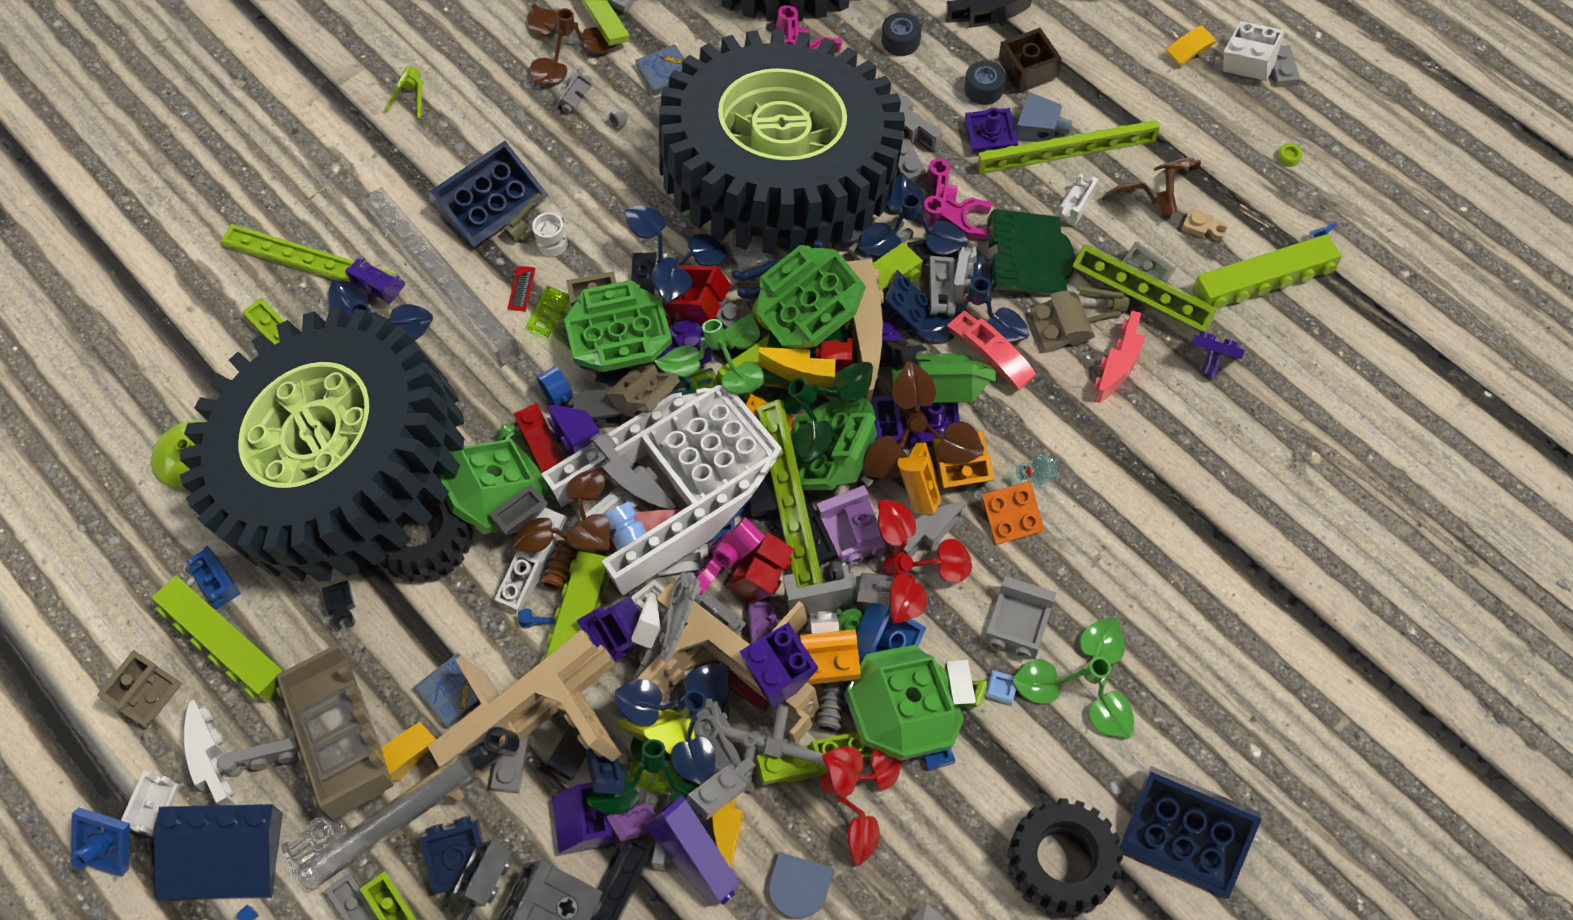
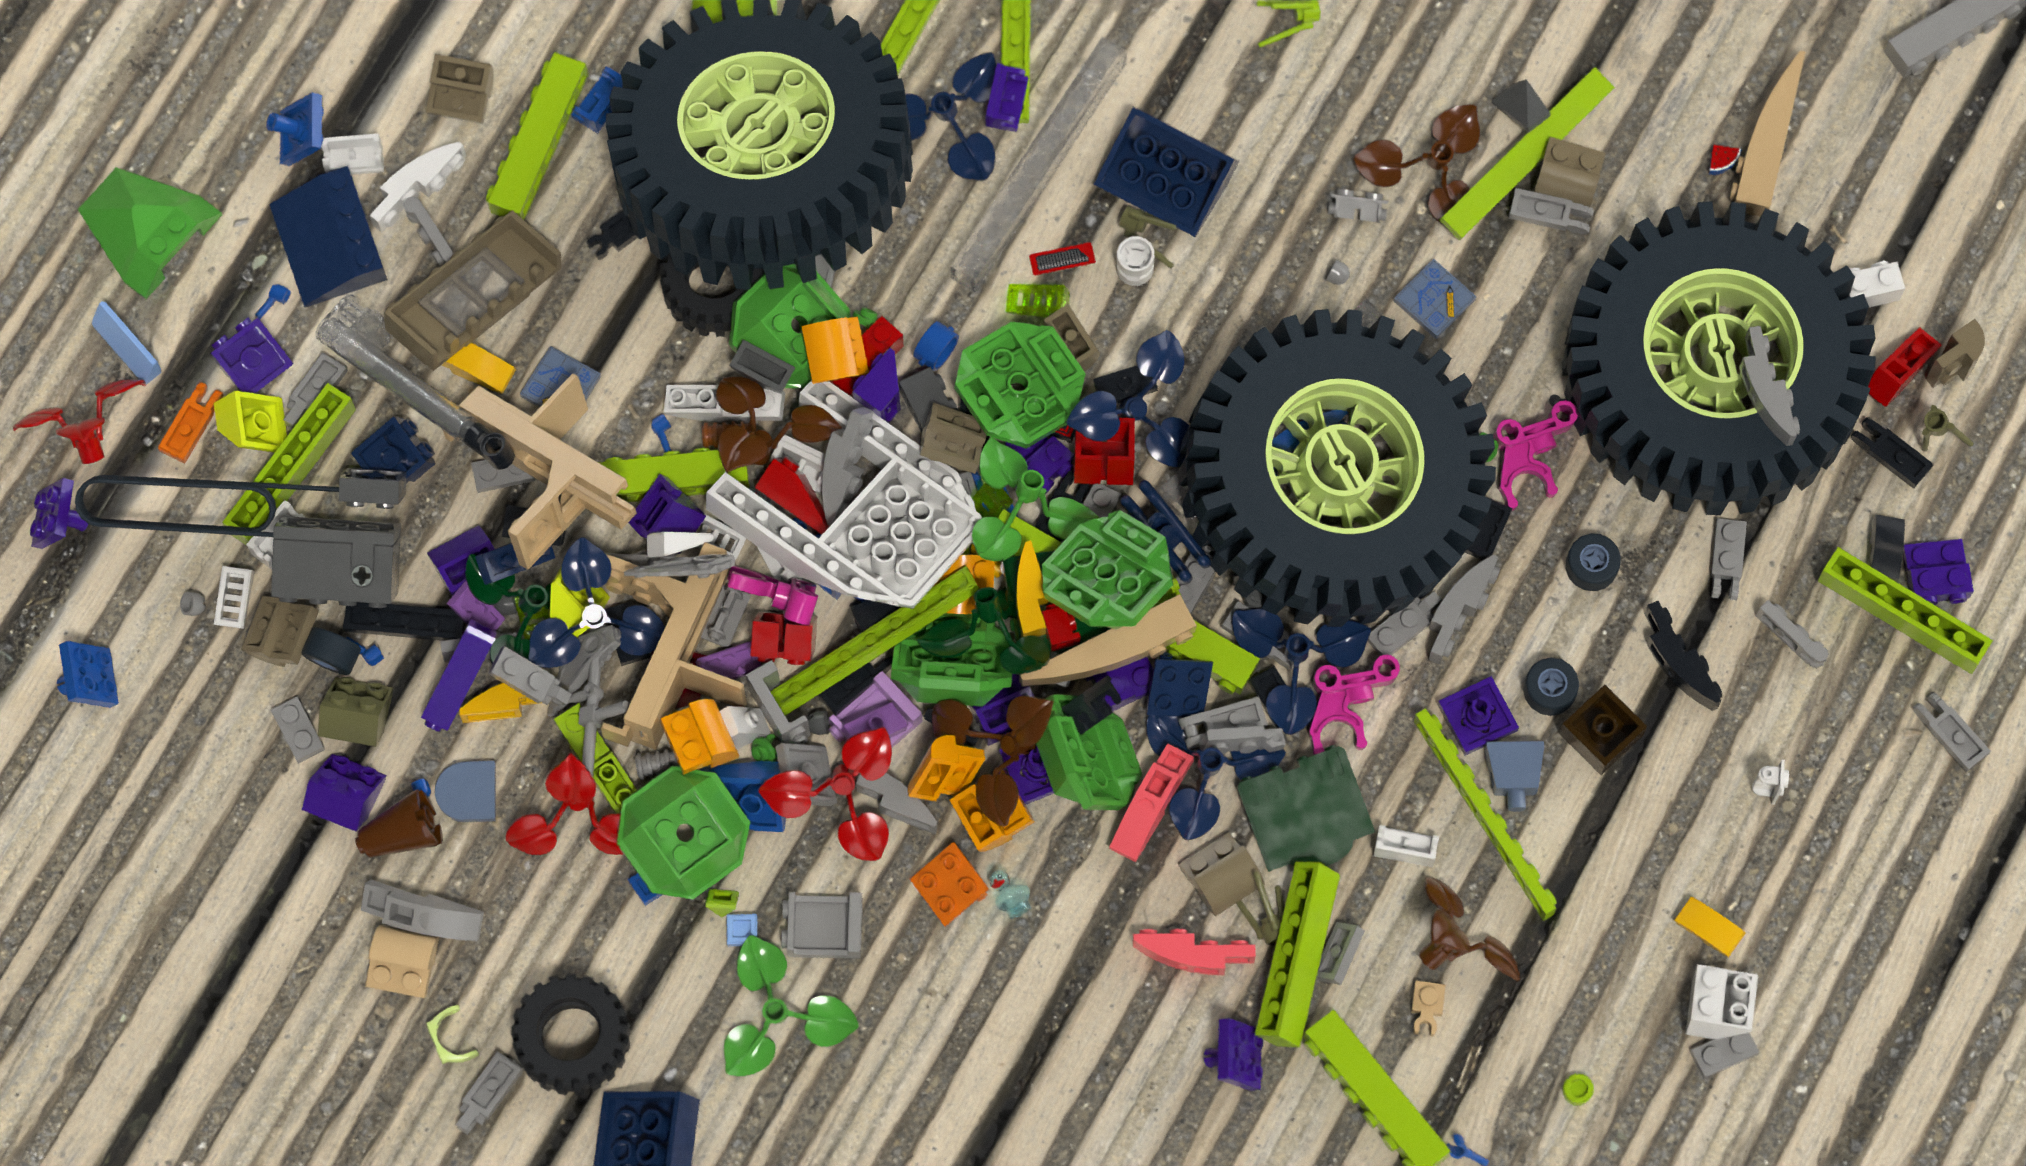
camera: 70 degrees right, 10 degrees up
light blue wheel [604,501,647,550] -> none
dark purple slope [740,622,818,708] -> none
white sticker [947,660,976,704] -> none
none -> light orange brick [801,316,869,384]

